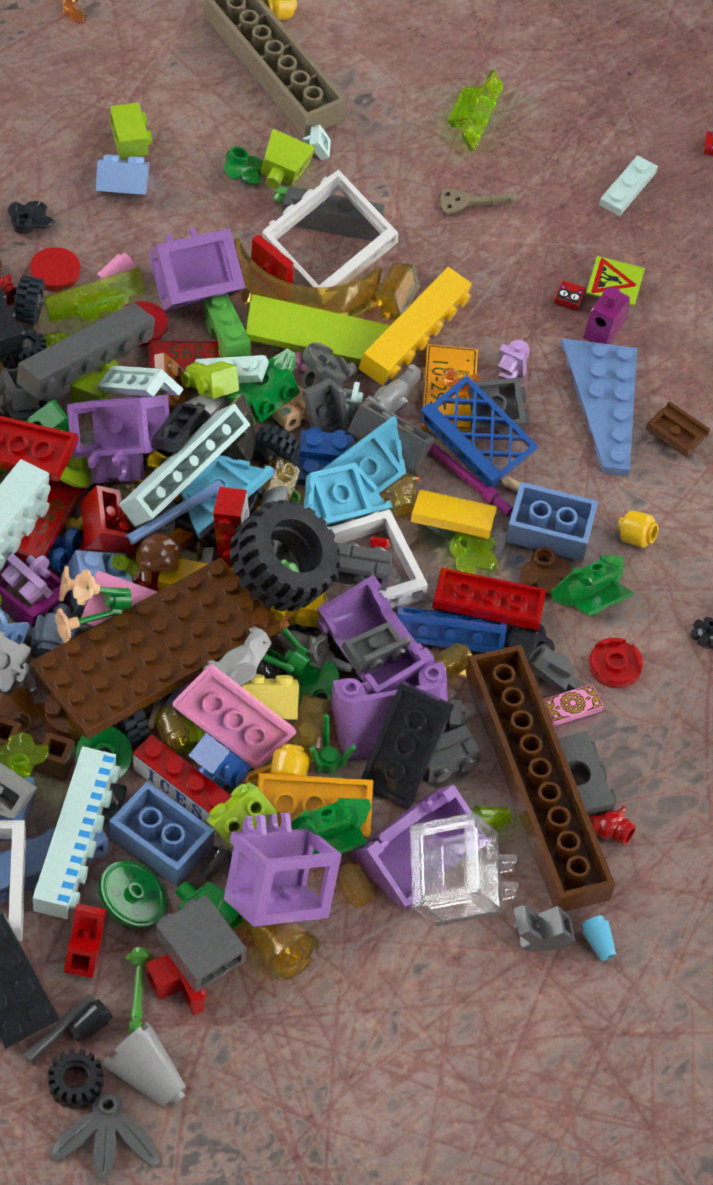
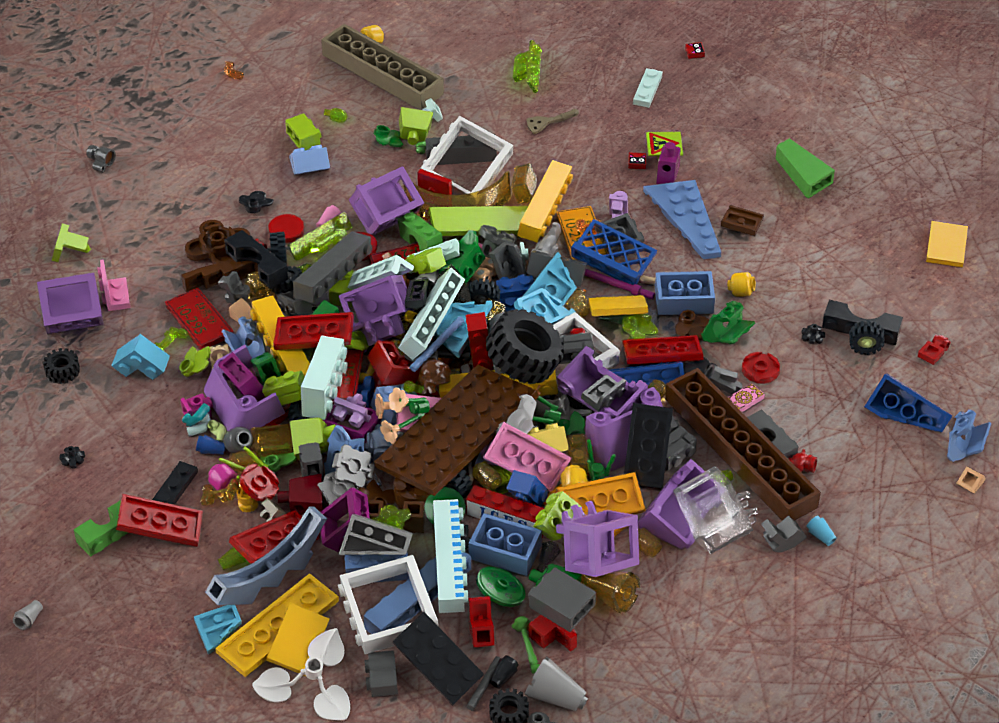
camera: 10 degrees left, 10 degrees down
green piece [291,798,372,854] -> none
none -> clear neon green cylinder [324,108,348,123]

